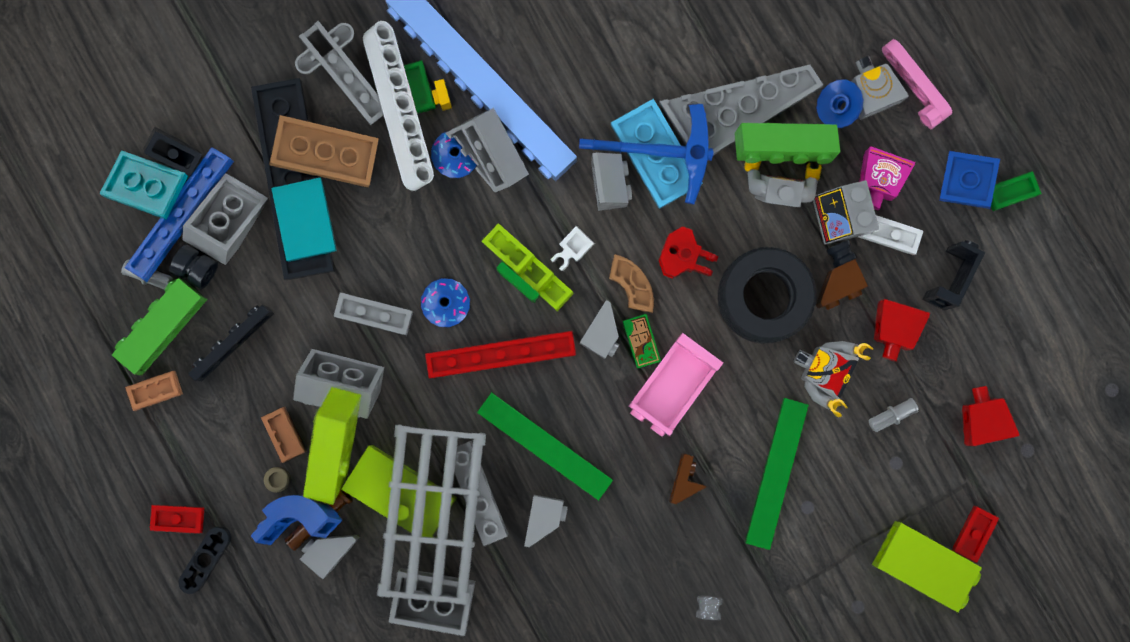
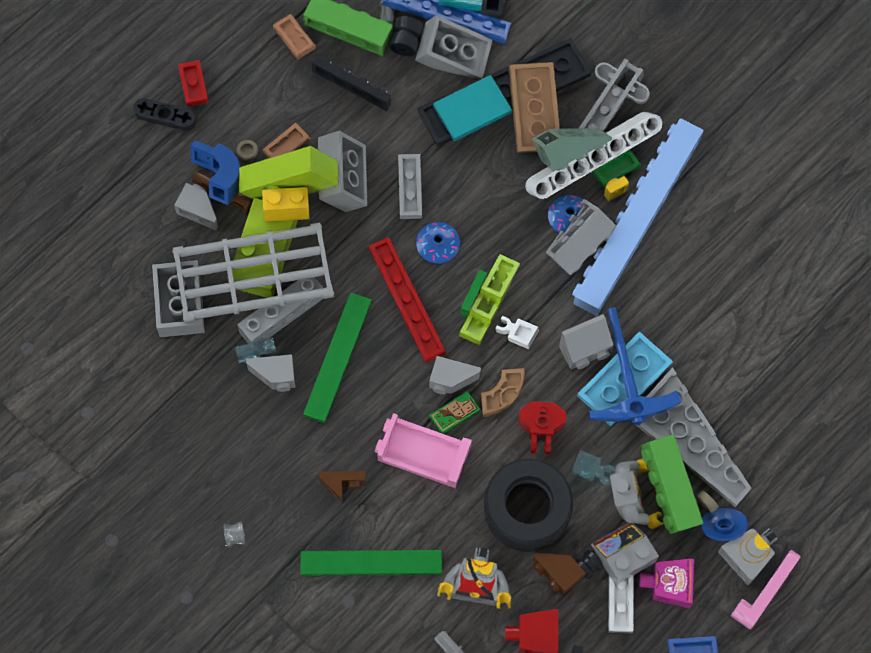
camera: 75 degrees right, 15 degrees down
none -> clear light blue plate [235,338,276,363]
none -> yellow brick [262,187,309,222]
none -> sand green slope [531,128,613,171]
none -> clear light blue plate [571,450,615,484]
none -> dark tan tile [696,491,719,513]

